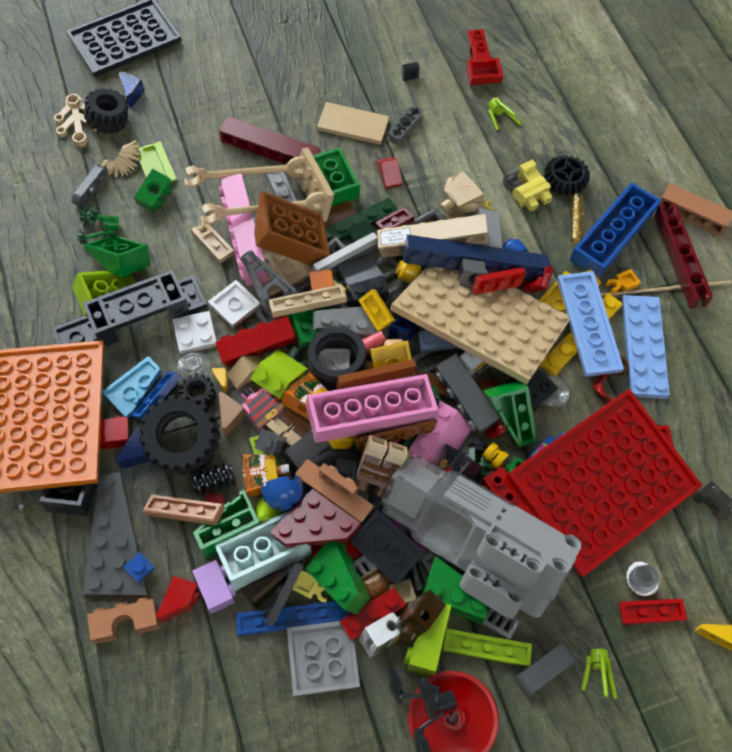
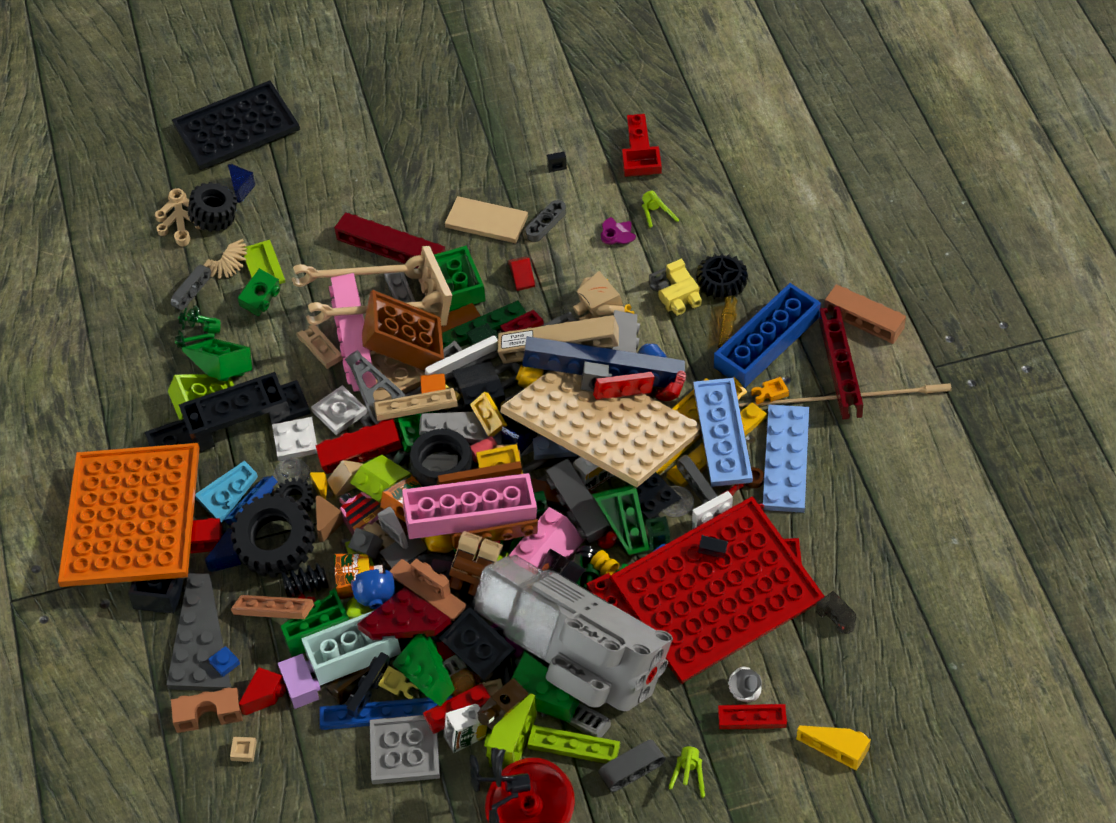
camera: 10 degrees right, 10 degrees down
none -> tan plate [230,737,257,762]
none -> light grey slope [378,507,409,549]
none -> magenta plate [601,217,636,245]
none -> clear green brick [645,516,670,551]
none -> dark grey beam [676,455,718,504]
none -> white plate [692,491,733,530]
none -> black piece [698,535,728,559]

